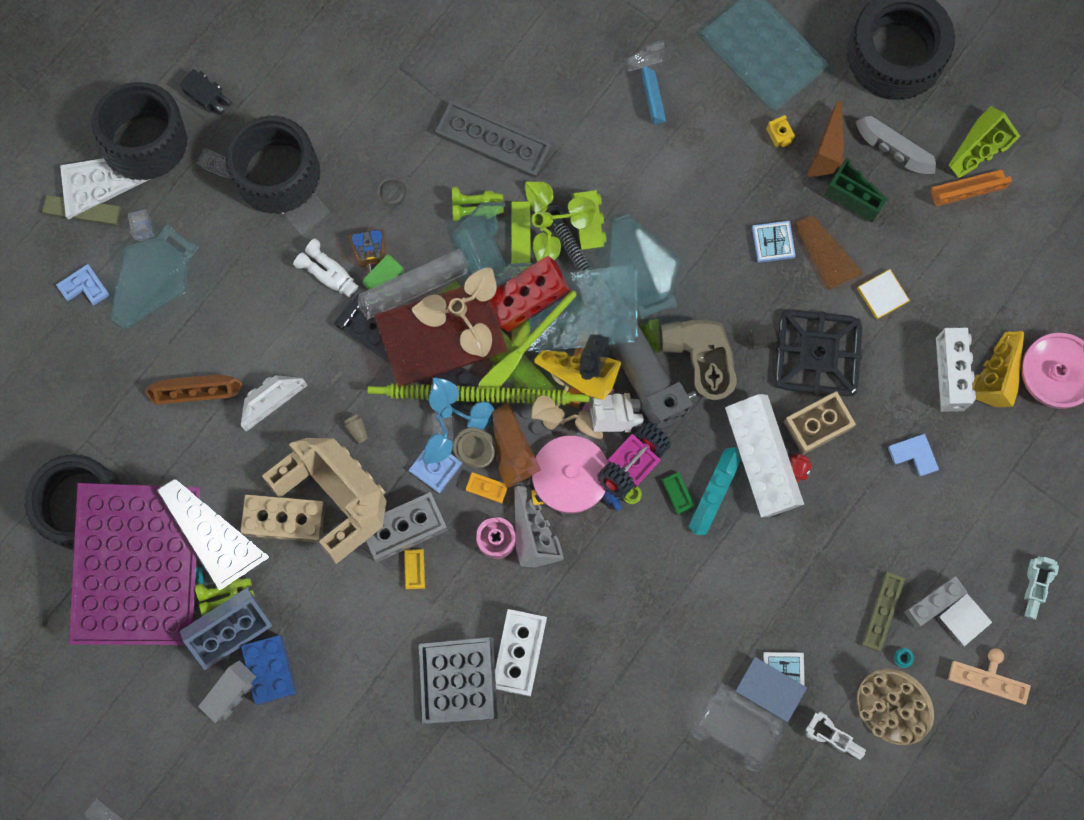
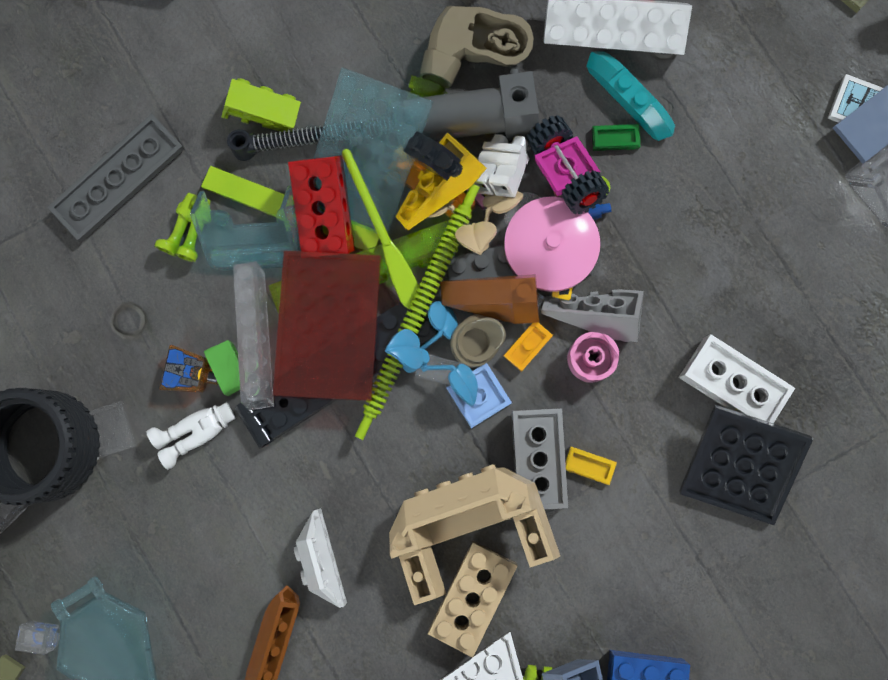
camera: 60 degrees left, 5 degrees up
dark tan cone [344,414,369,444] -> none
tan plant [412,268,497,357] -> none
lime plant [525,181,597,262] -> none
clear light blue windscreen [608,214,680,319] -> none

